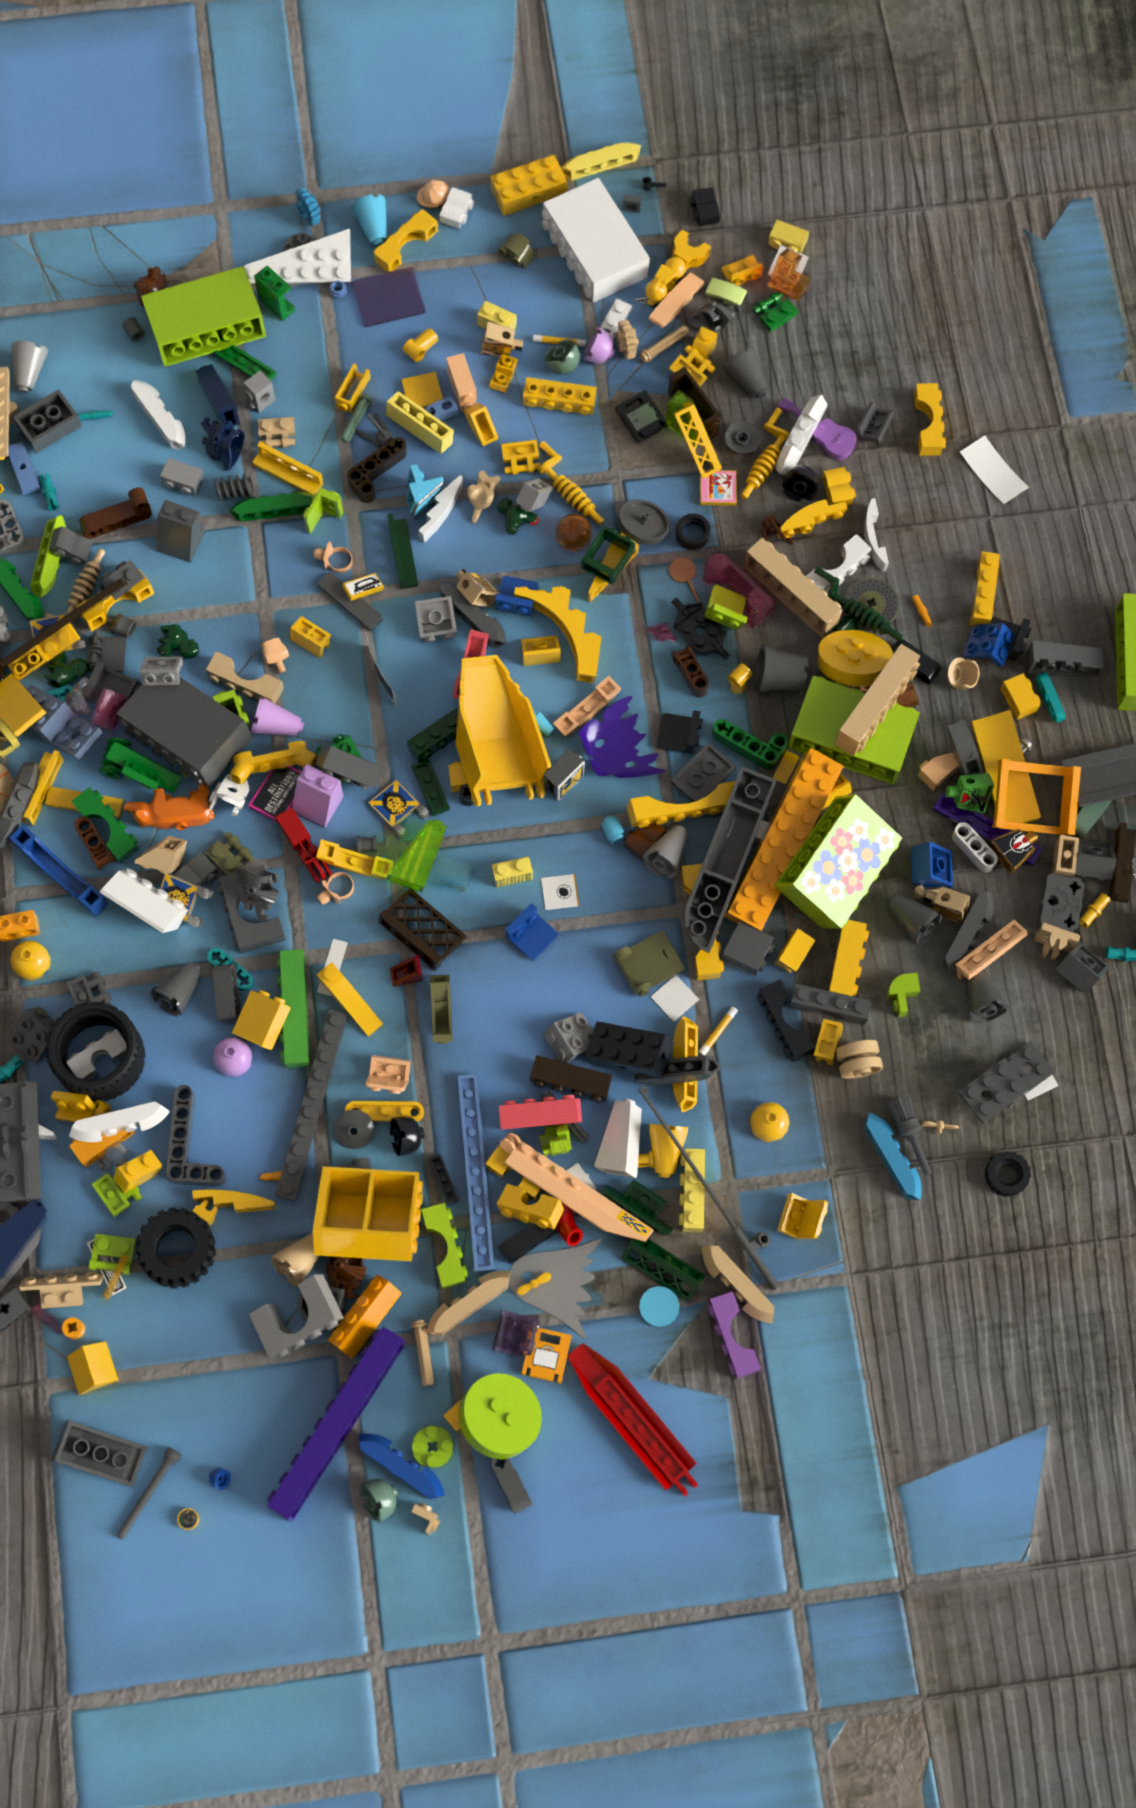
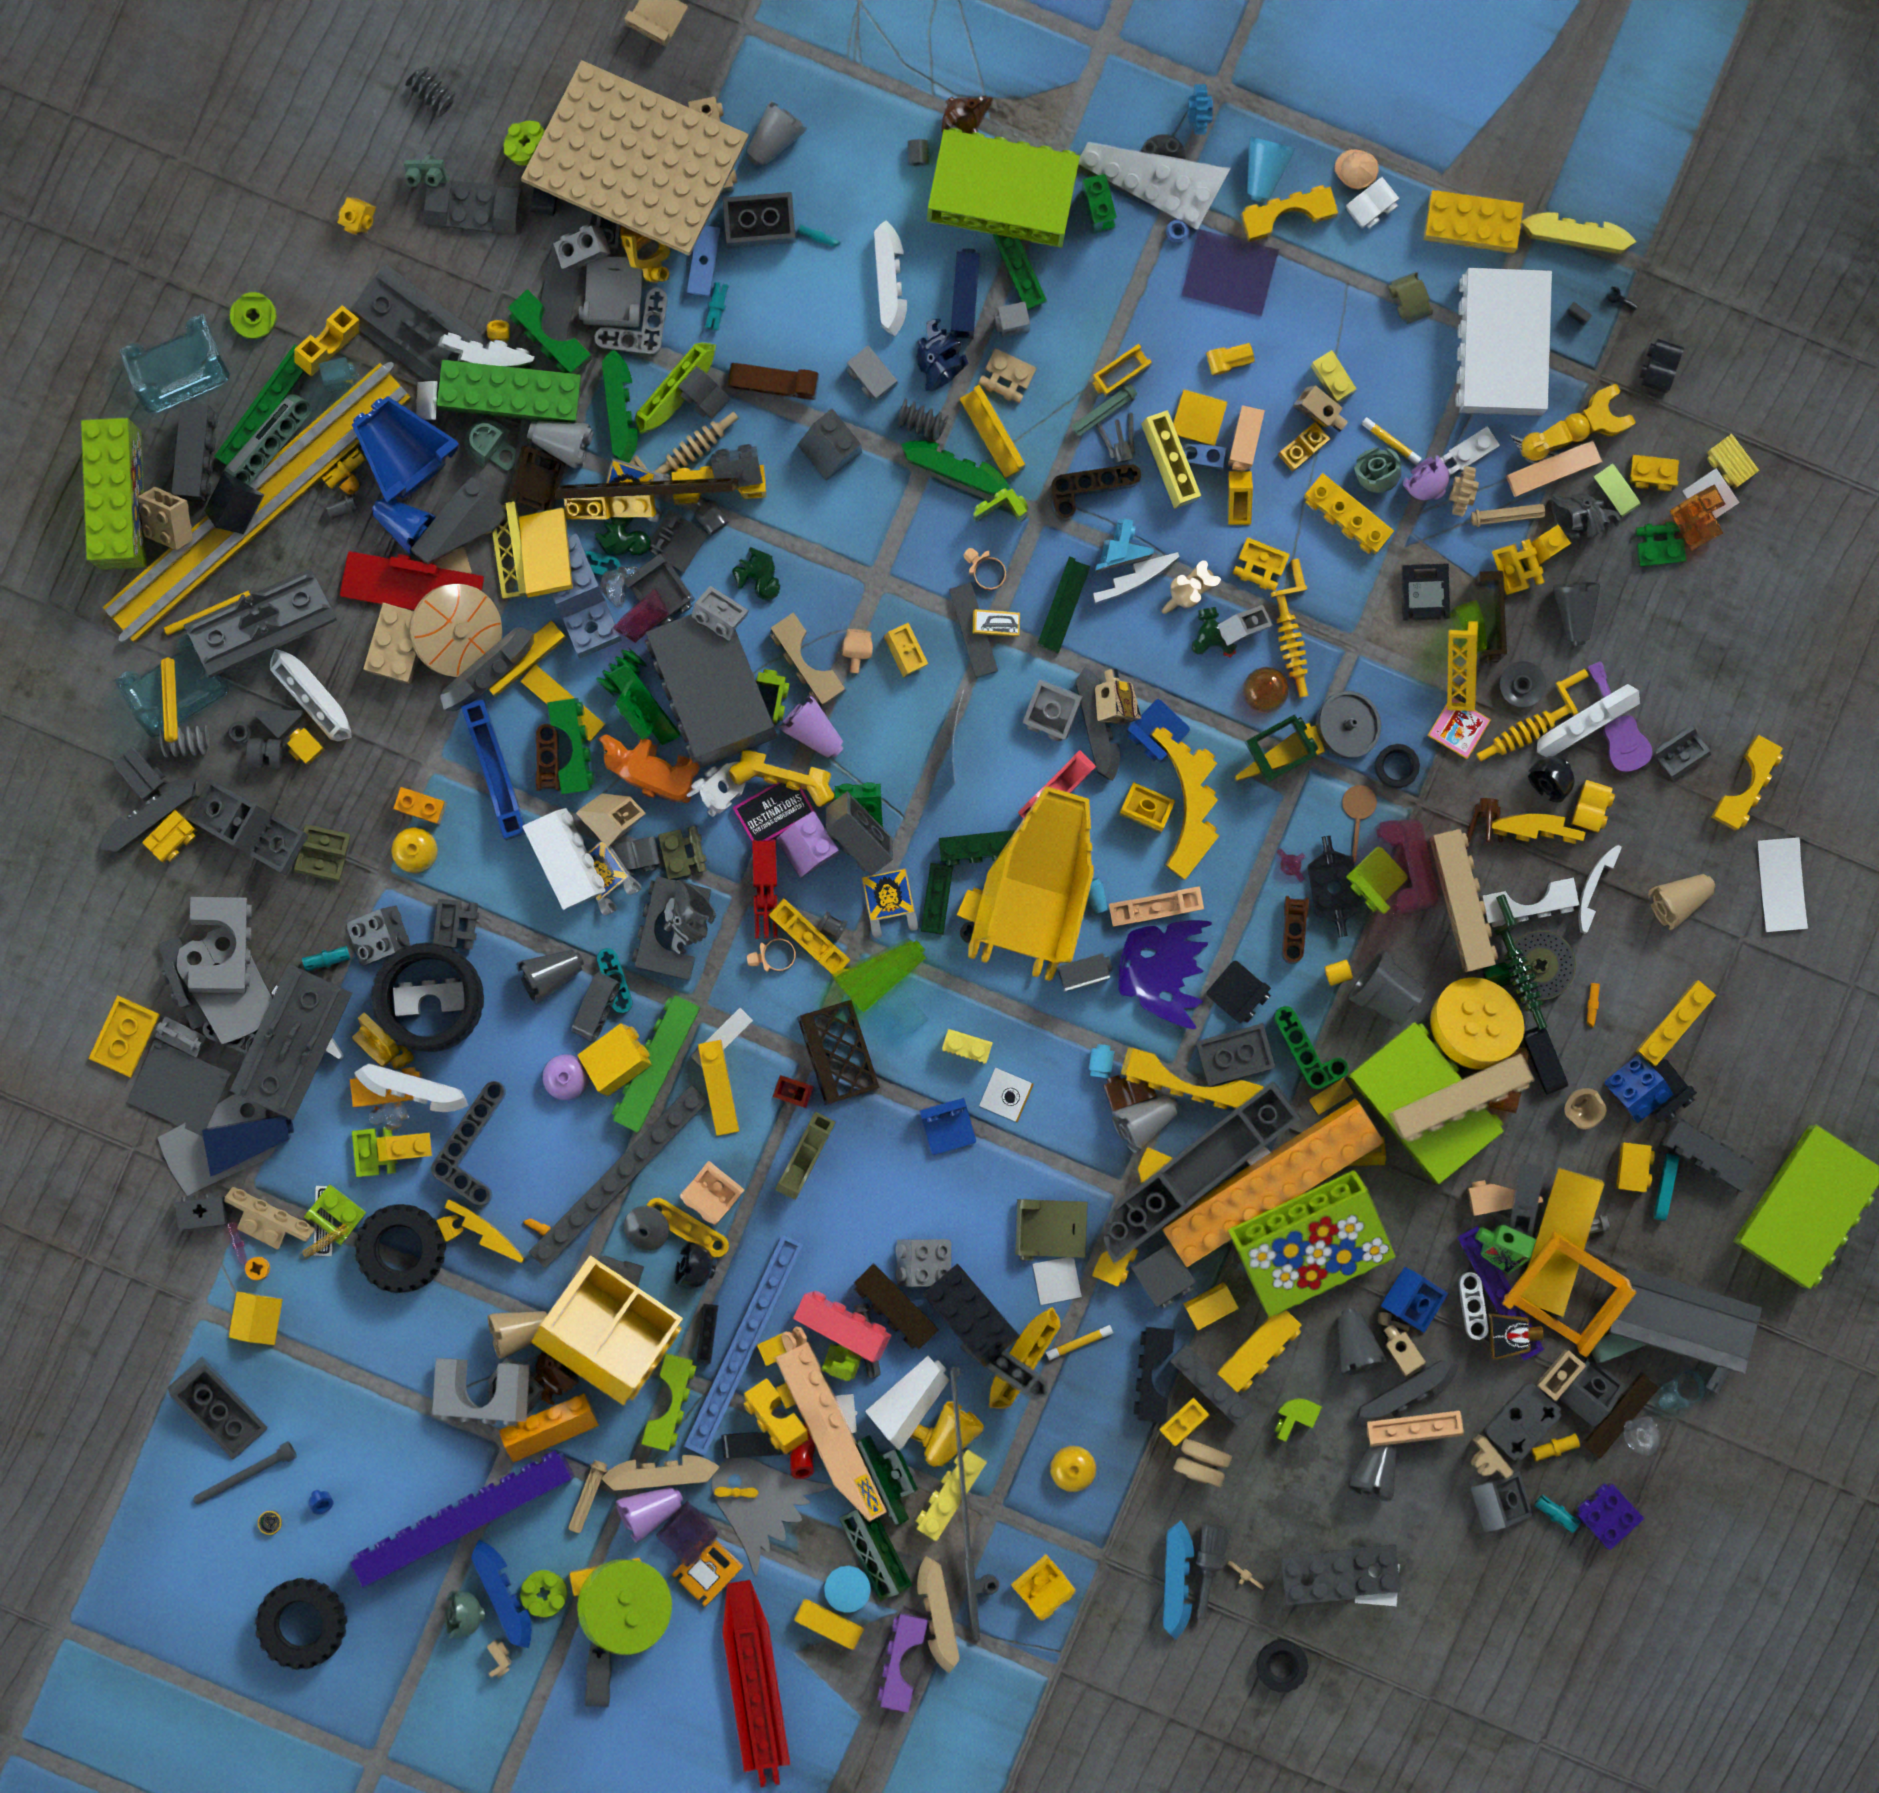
camera: 35 degrees right, 15 degrees up
none -> black tyre [255,1578,347,1670]
none -> lavender cone [615,1486,683,1543]
none -> yellow beam [794,1598,864,1650]
none -> tan cone [1648,874,1716,930]

